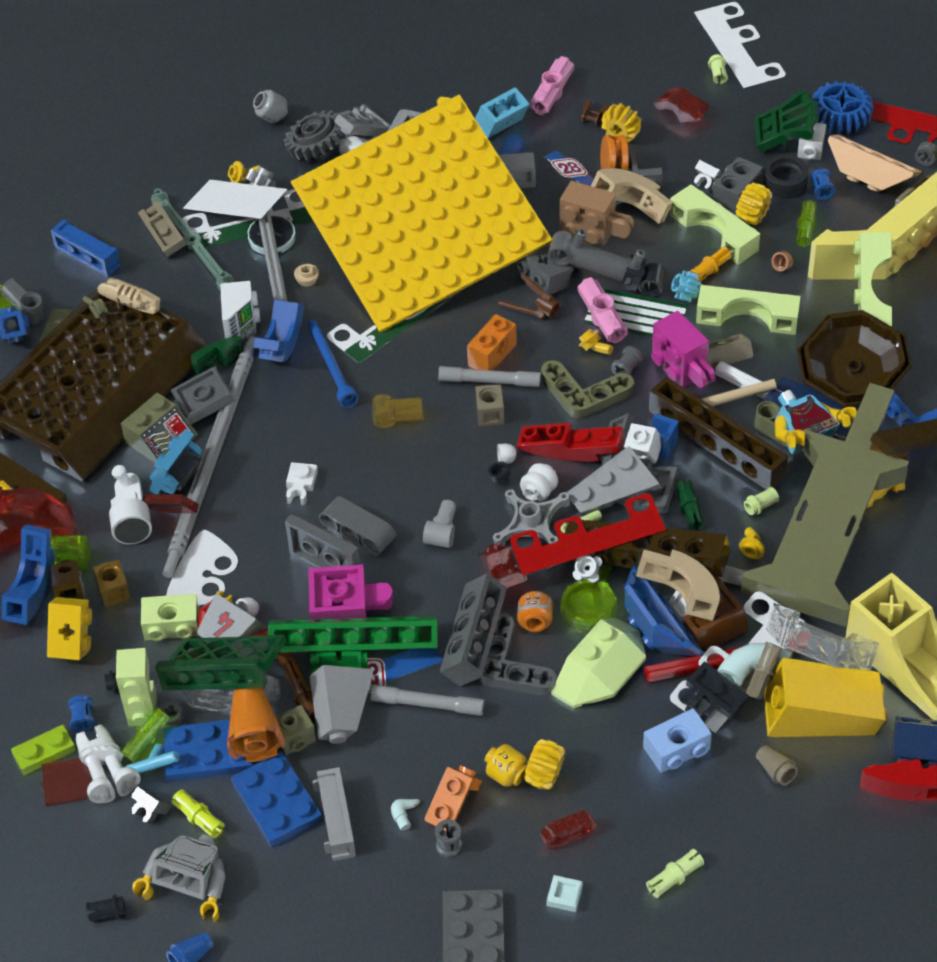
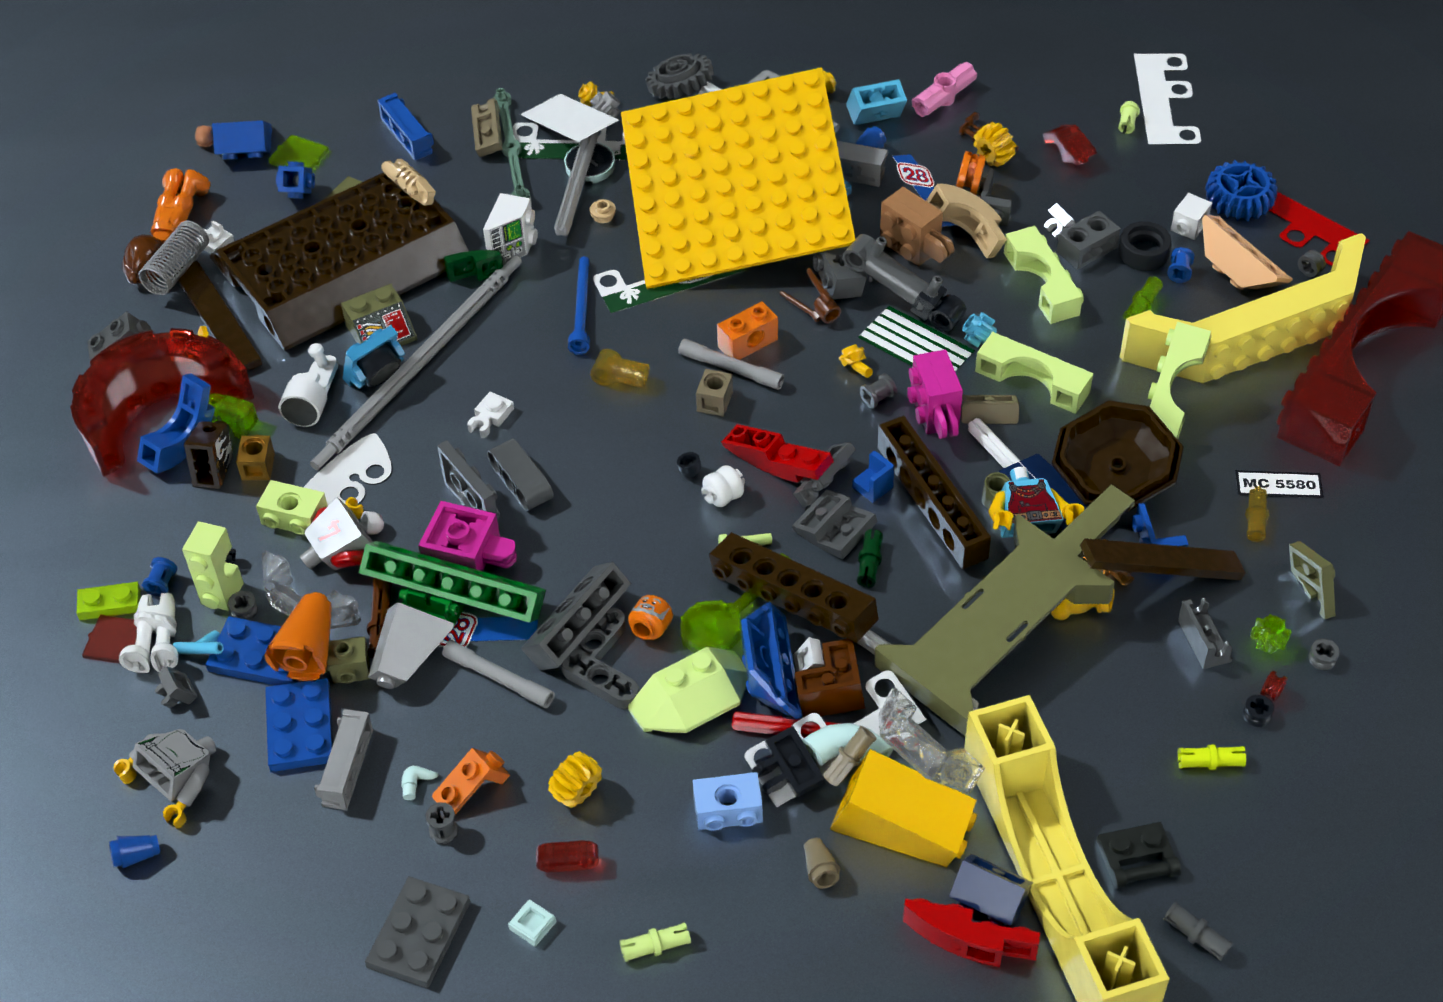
camera: 20 degrees right, 0 degrees up
dark grey piece [1,278,44,324] -> none
yellow brick [47,597,92,660] -> none
olive hand [83,296,108,318] -> none
black pin [86,894,126,922] -> none
clear neon green pin [120,707,171,763] -> none
clear red tile [142,494,199,513] -> none
dark green fence [155,635,286,691] -> none
dark grey tile [171,366,235,424] -> none
neon yellow pin [171,789,225,838] -> none
light grey head [253,89,288,124] -> none
blue arch [254,300,304,362] -> none
light grey wing [334,104,391,137] -> none
light grey pin [423,500,456,548] -> none
clear red slope [479,543,527,588] -> none
yellow head [484,744,527,787] -> none
light grey piece [493,489,571,547] -> none
white hinge [497,443,517,464] -> none
red piece [510,494,666,575] -> none
olive beam [541,360,634,419] -> none
light grey wing [567,446,662,516] -> none
white plate [573,555,602,583] -> none
bright pink piece [578,277,628,344] -> none
white brick [624,423,663,464] -> none
tan arch [636,549,720,621] -> none
light orange axle [690,247,732,282] -> none
tan bar [702,379,777,406] -> none
yellow gear [736,183,772,225] -> none
yellow plate [739,527,765,559] -> none
yellowish green pin [744,487,779,515] -> none
dark green plate [754,90,819,152] -> none
nougat hinge [771,251,793,272] -> none

